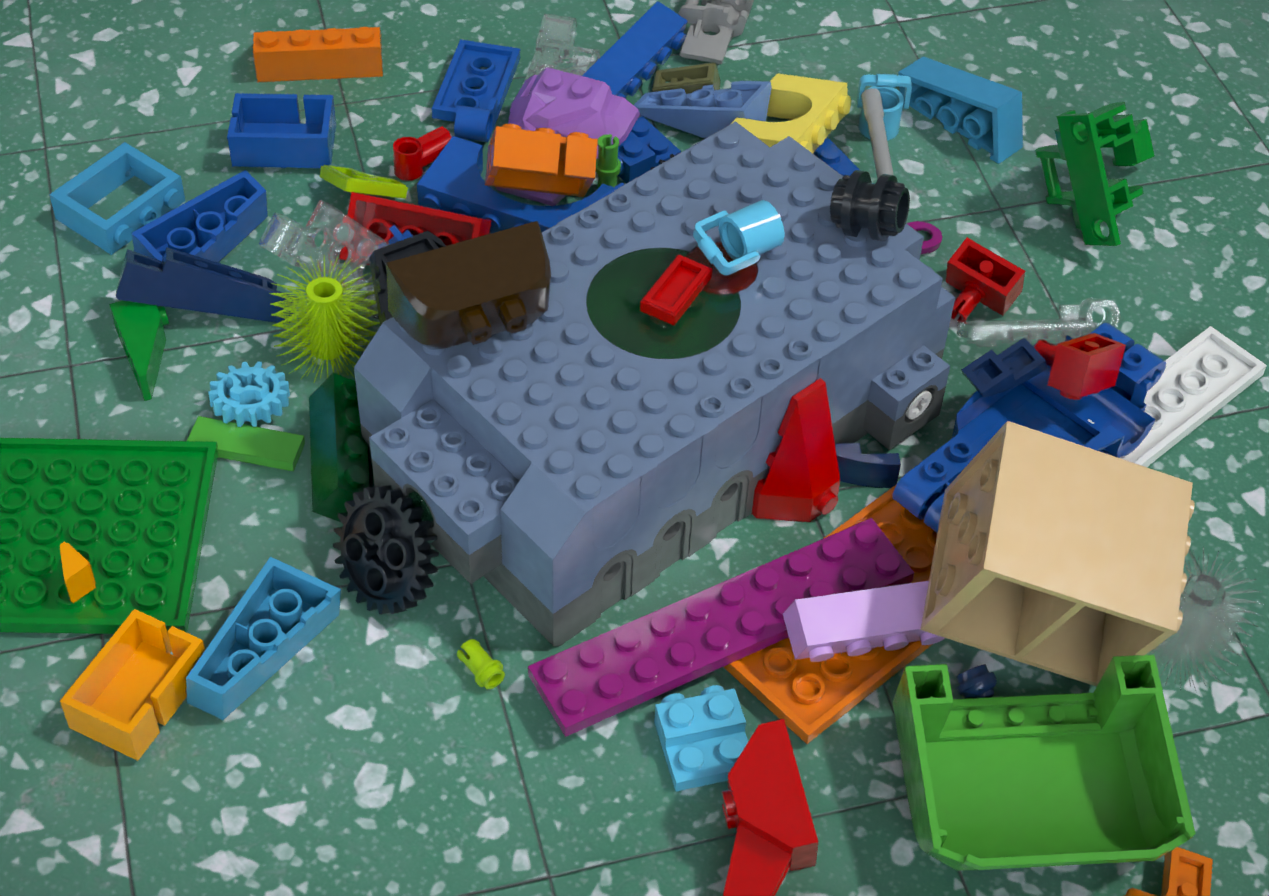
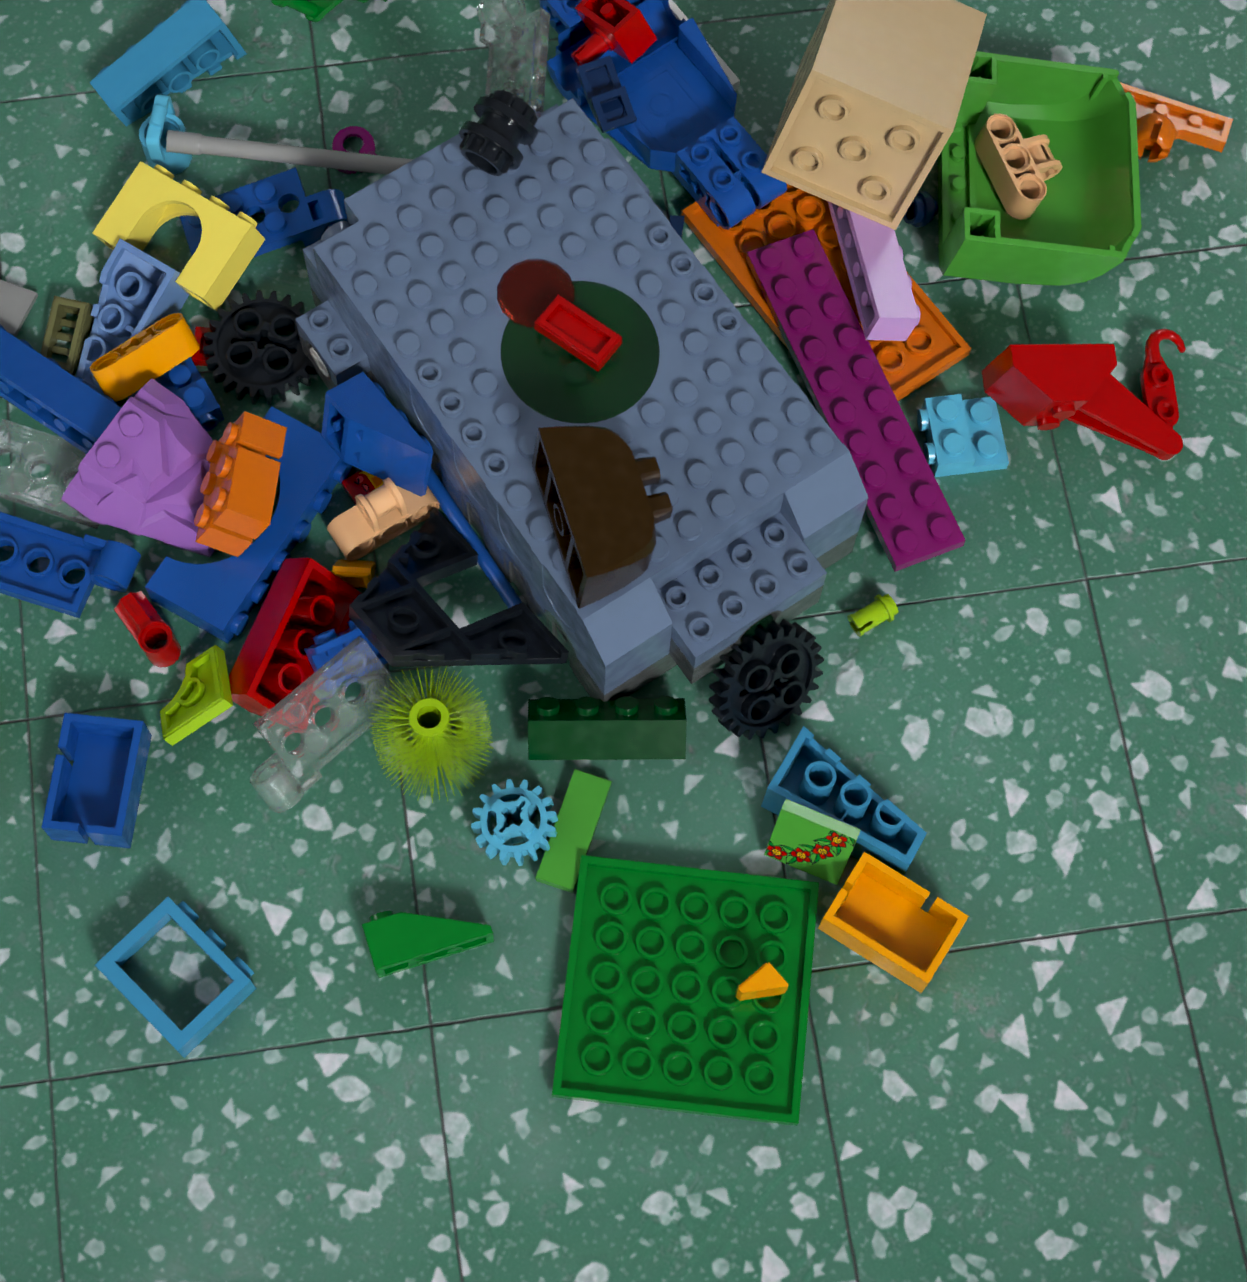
camera: 85 degrees left, 20 degrees up
dark blue wedge [116,247,299,324] -> none
blue wedge [132,170,268,263] -> none
bright green pin [595,134,621,189] -> none
medium azure piece [693,200,785,275] -> none
red brick [946,237,1025,323] -> none
none -> light orange beam [90,313,200,402]
none -> bright green tile [764,799,861,885]
none -> light nougat piece [974,113,1063,220]

